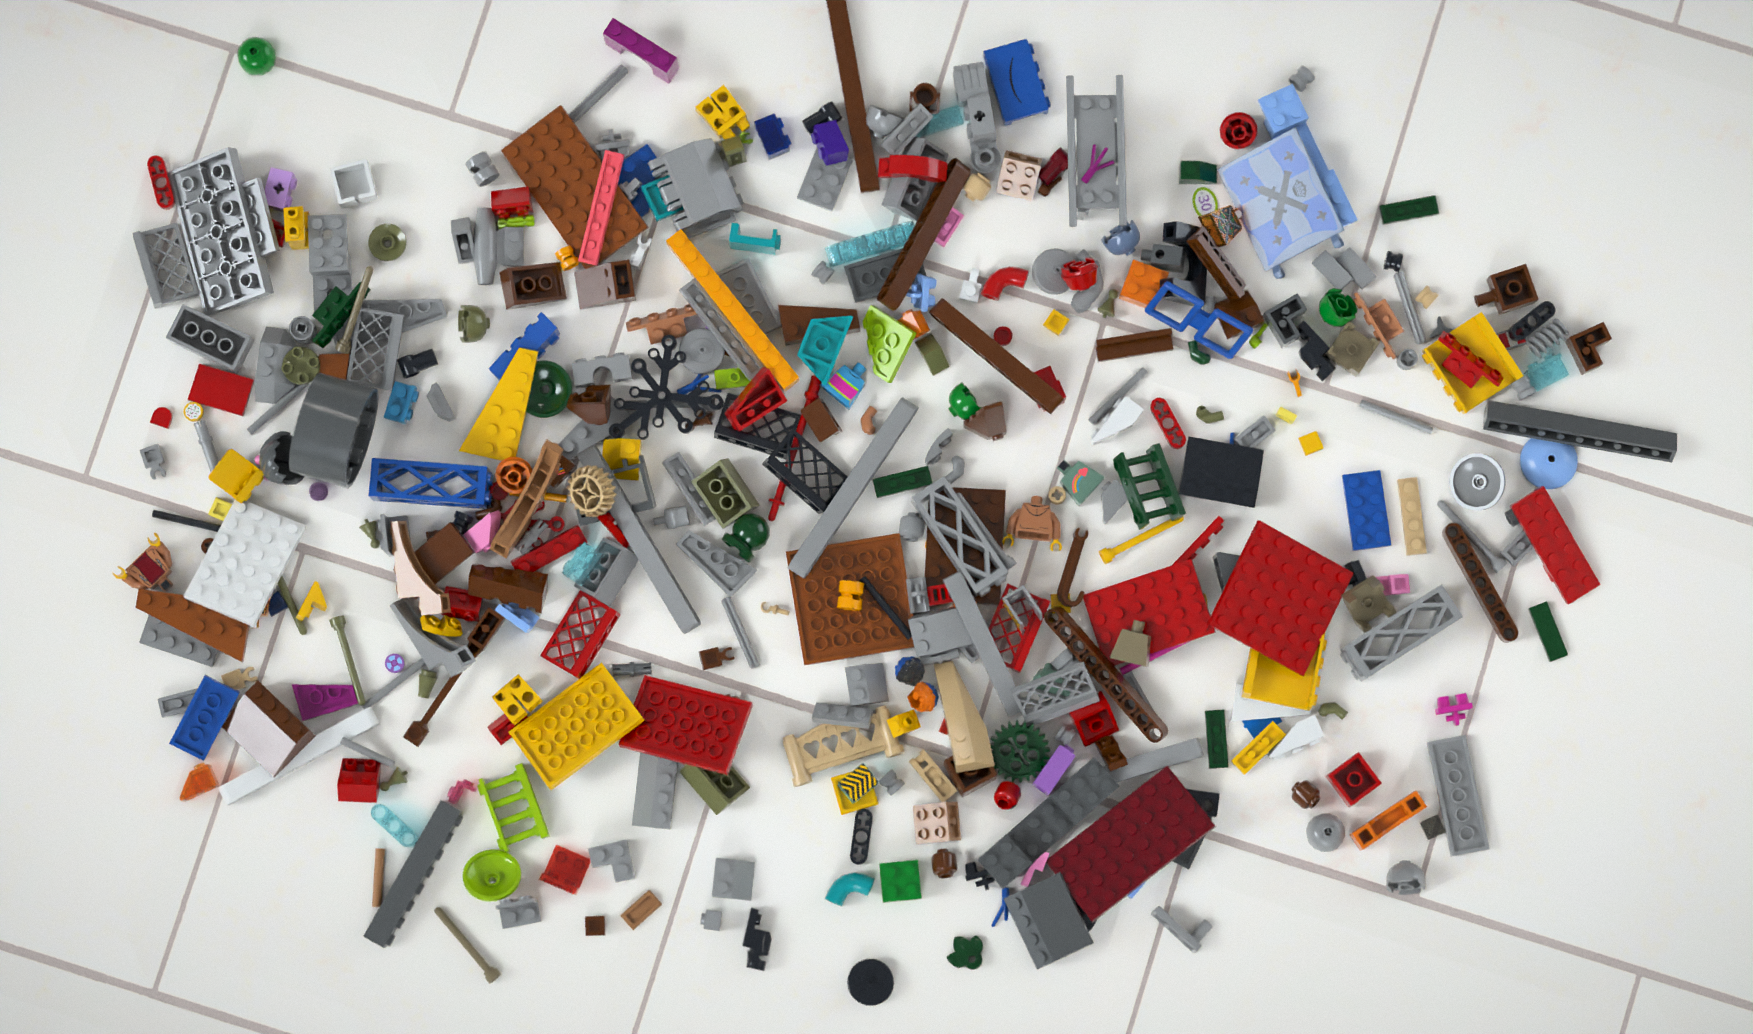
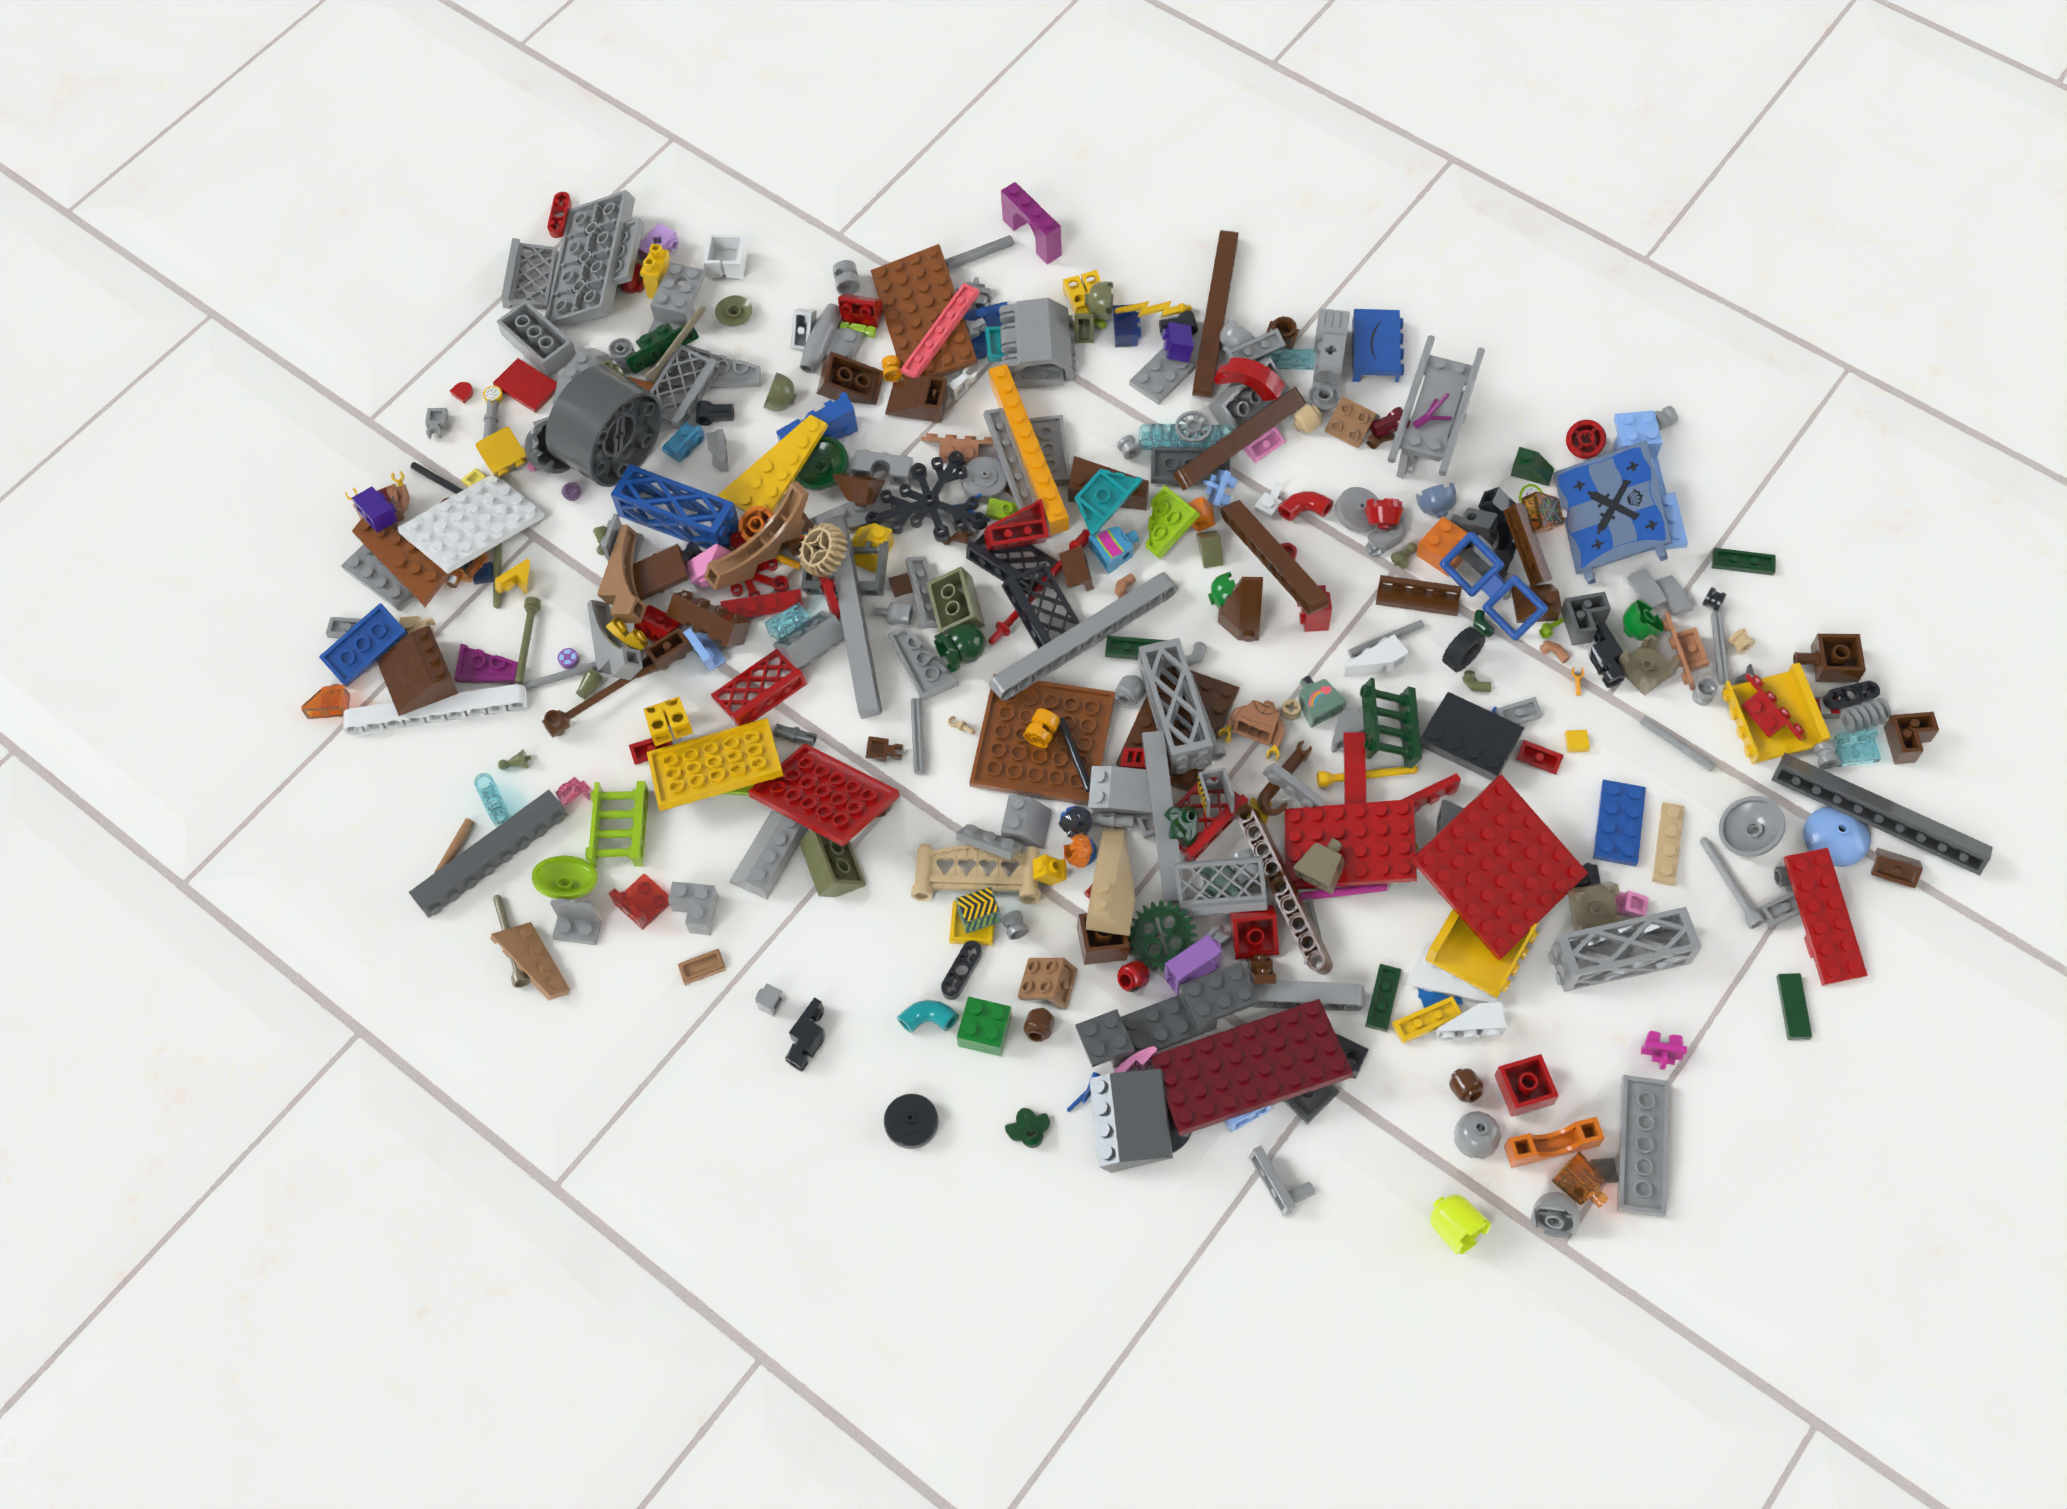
camera: 25 degrees right, 20 degrees down
green cylinder [237,37,276,75] -> none
red slope [337,758,381,803] -> none
light grey bar [340,737,395,768] -> none
light grey pin [514,518,548,555] -> none
reddish brown plate [585,916,605,936] -> none
light grey slope [712,858,755,901] -> none
teal panel [729,223,781,255] -> none
light grey hips [906,577,930,614] -> none
tan plate [909,749,957,802] -> none
light grey slope [925,428,953,465] -> none
black hips [965,862,995,890] -> none
yellow tile [1043,309,1070,336] -> none
red beam [1150,398,1186,449] -> none
light yellow tile [1276,406,1297,424] -> none
olive arm [1318,702,1348,720] -> none
reddish brown beam [1442,523,1518,643] -> none
none -> dark purple brick [352,486,397,533]
none -> medium nougat wing [490,922,570,1001]
none -> reddish brown tile [888,572,913,598]
none -> olive cylinder [1085,281,1114,320]
none -> yellow piece [1114,301,1192,318]
none -> dark green plate [1164,806,1198,846]
none -> light grey wheel [1175,411,1212,443]
none -> light grey plate [1262,762,1325,808]
none -> red tile [1343,732,1367,804]
none -> neon yellow cylinder [1430,1194,1491,1255]
none -> black tyre [1442,626,1486,673]
none -> red slope [1516,740,1564,775]
none -> nougat arm [1539,640,1571,663]
none -> clear orange torso [1551,1151,1609,1208]
none -> reddish brown panel [1870,848,1923,888]

